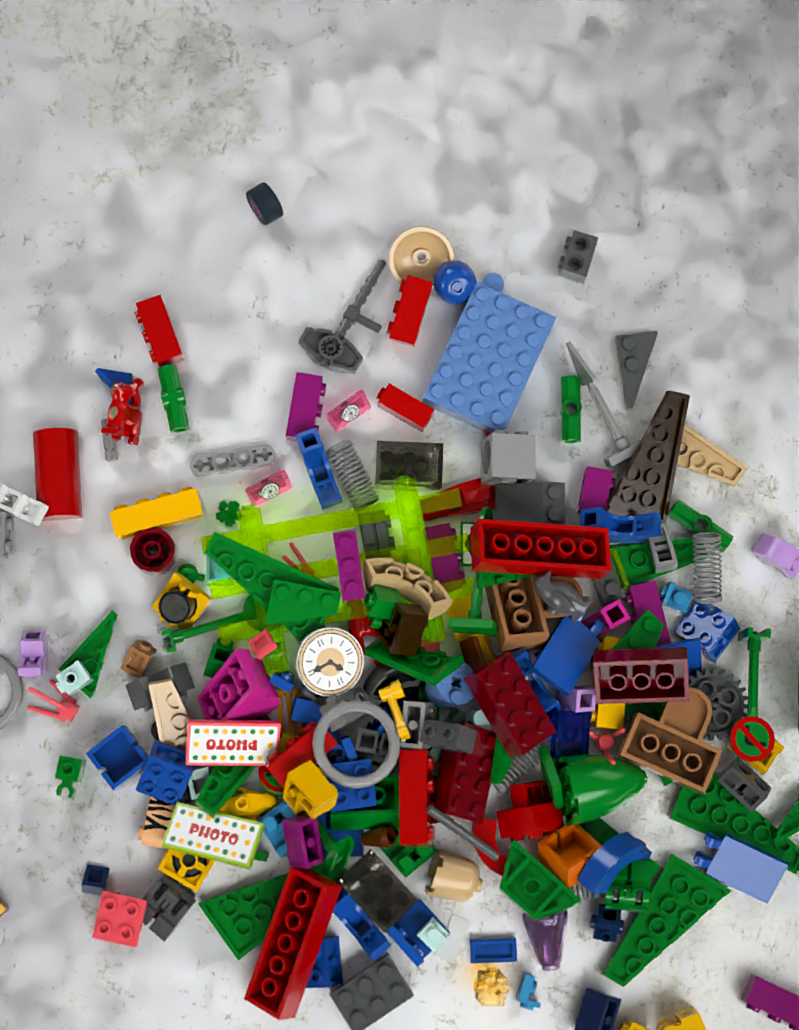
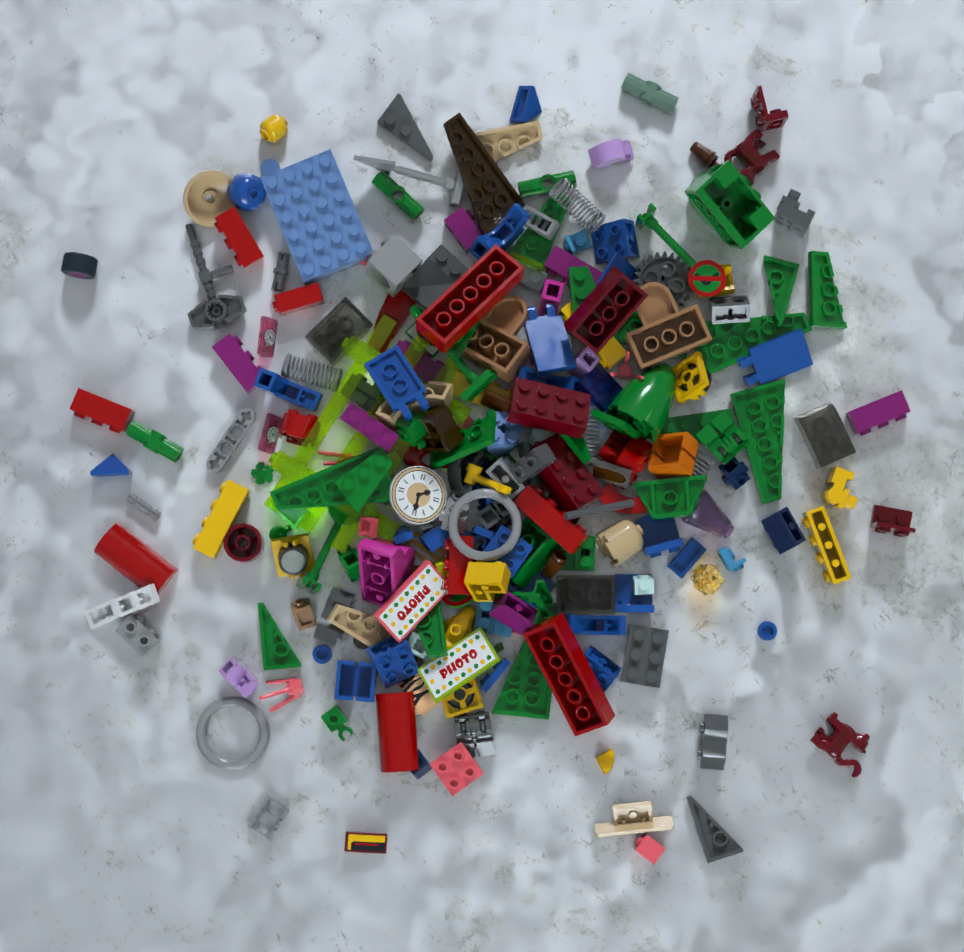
camera: 40 degrees left, 5 degrees up
light aqua brick [55,660,94,696] -> none
red animal [101,378,144,446] -> none
dark grey animal [534,570,591,623] -> none
dark grey brick [557,230,599,284] -> none
blue arch [577,832,652,894] -> none
none -> yellow head [259,114,288,143]
none -> dark grey pin [271,252,290,292]
none -> red brick [278,409,321,447]
none -> blue tile [313,645,332,664]
none -> blue tile [364,345,430,422]
none -> red brick [375,691,419,773]
none -> blue plate [480,658,511,693]
none -> blue slope [509,86,542,123]
none -> tile [592,459,632,489]
none -> blue bracket [635,515,684,558]
none -> yellow piece [673,351,712,404]
none -> clear smoke brick [794,402,856,470]

